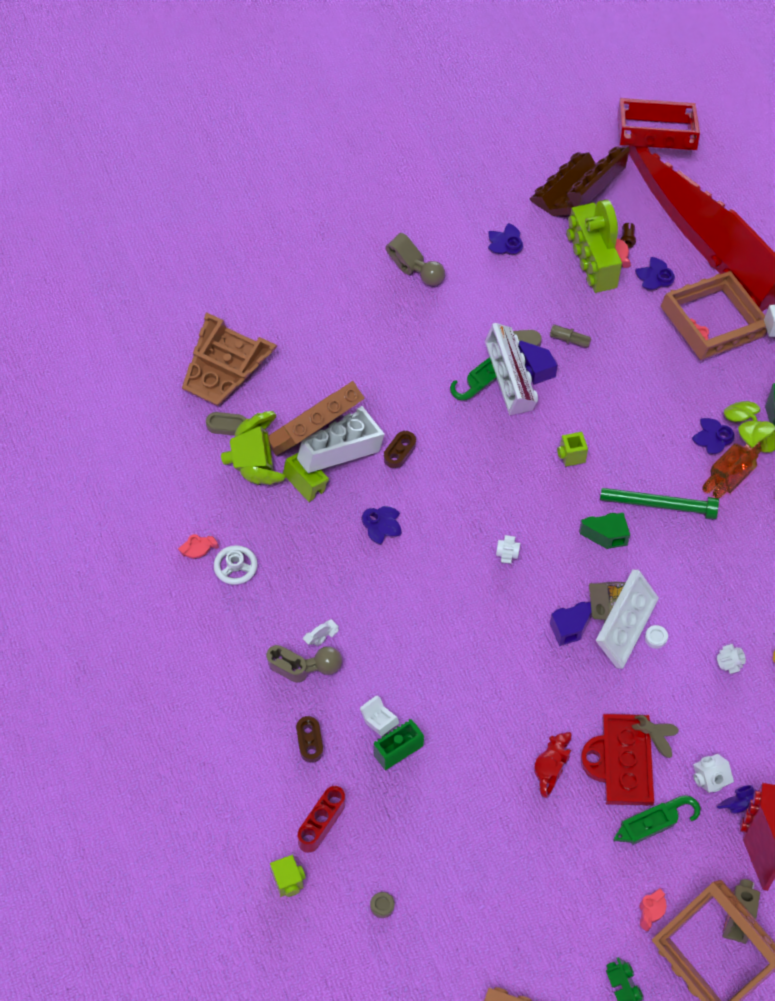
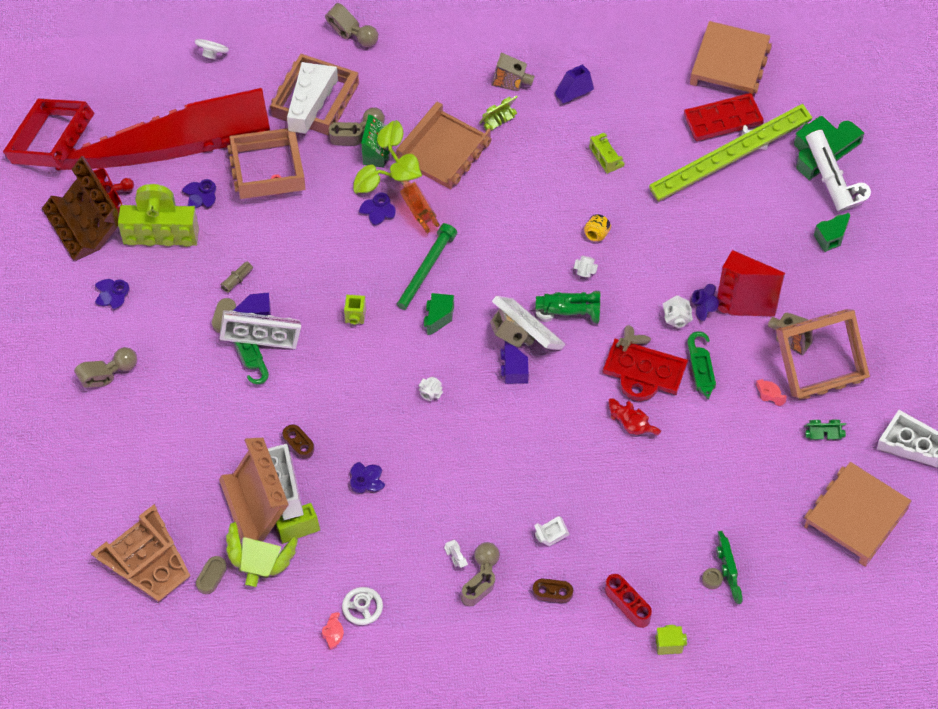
camera: 70 degrees left, 0 degrees up
green brick [374,719,424,770] -> none
none -> red piece [93,168,134,216]
none -> green piece [535,290,601,324]
none -> green plate [716,531,743,605]

